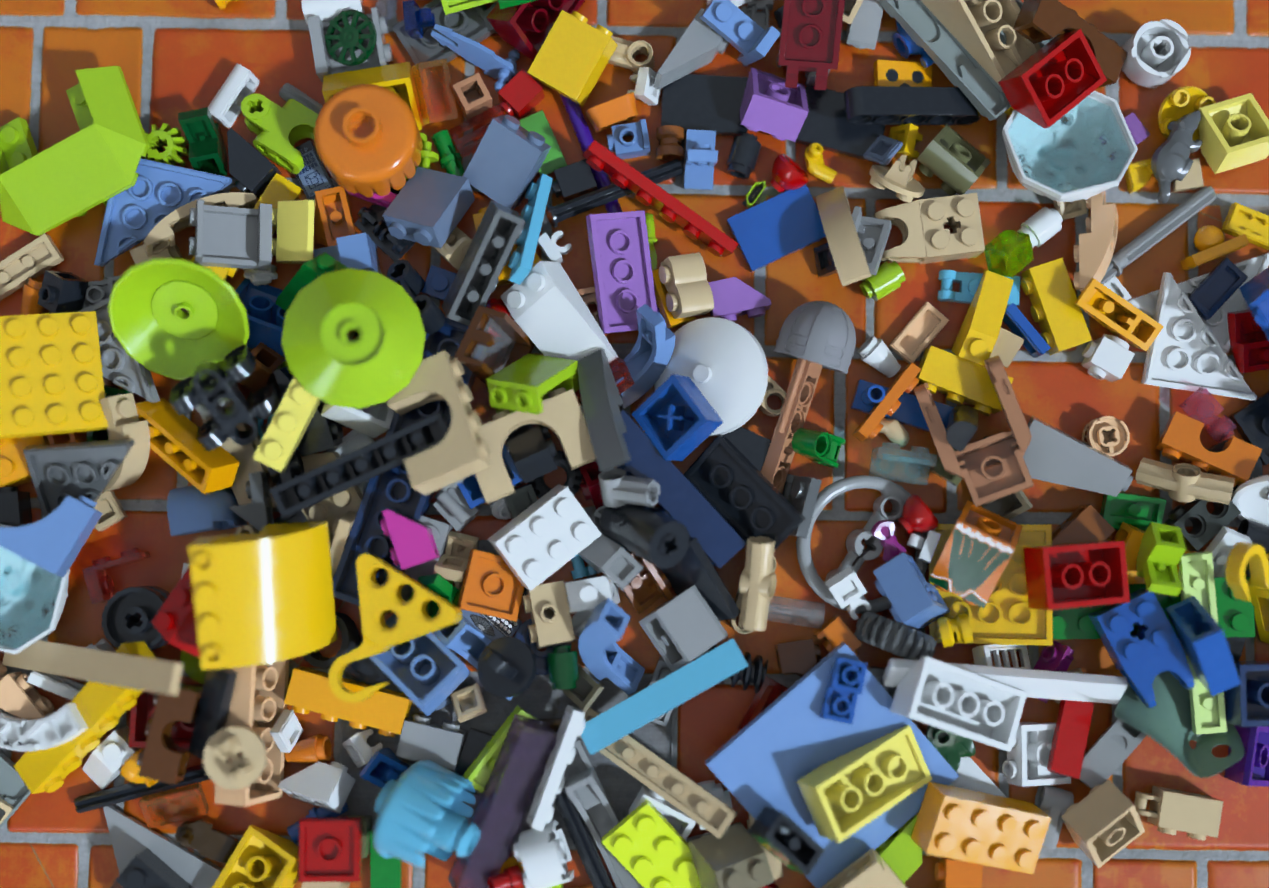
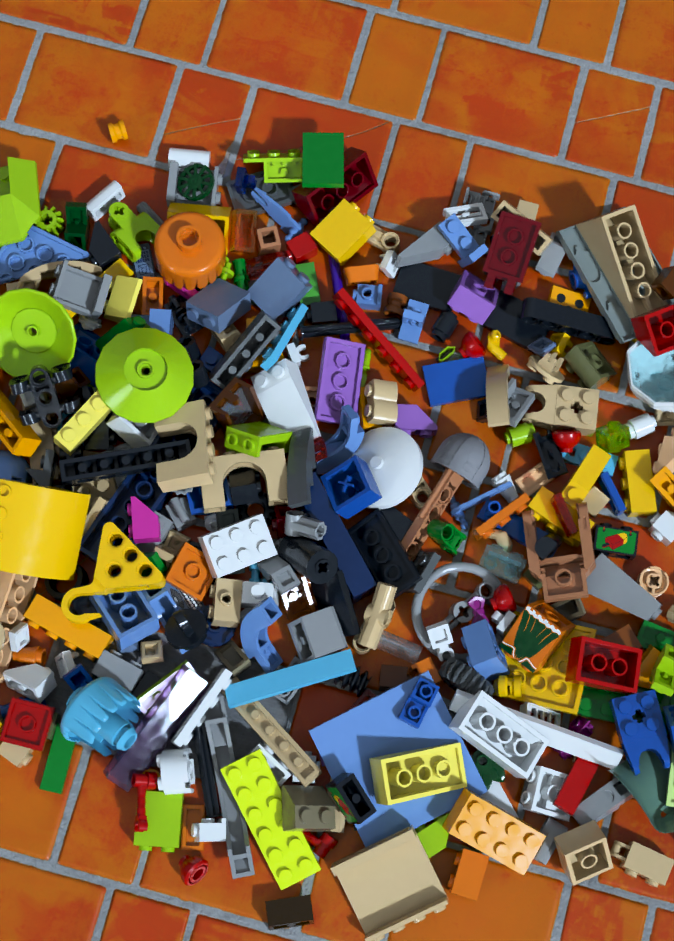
camera: 15 degrees right, 10 degrees down
dark green brick [547,645,579,690] -> none
none -> medium blue piece [450,481,513,529]
none -> black hinge [533,430,568,480]
none -> clear red tile [550,492,578,538]
none -> red brick [552,429,581,453]
none -> brick [592,523,639,561]

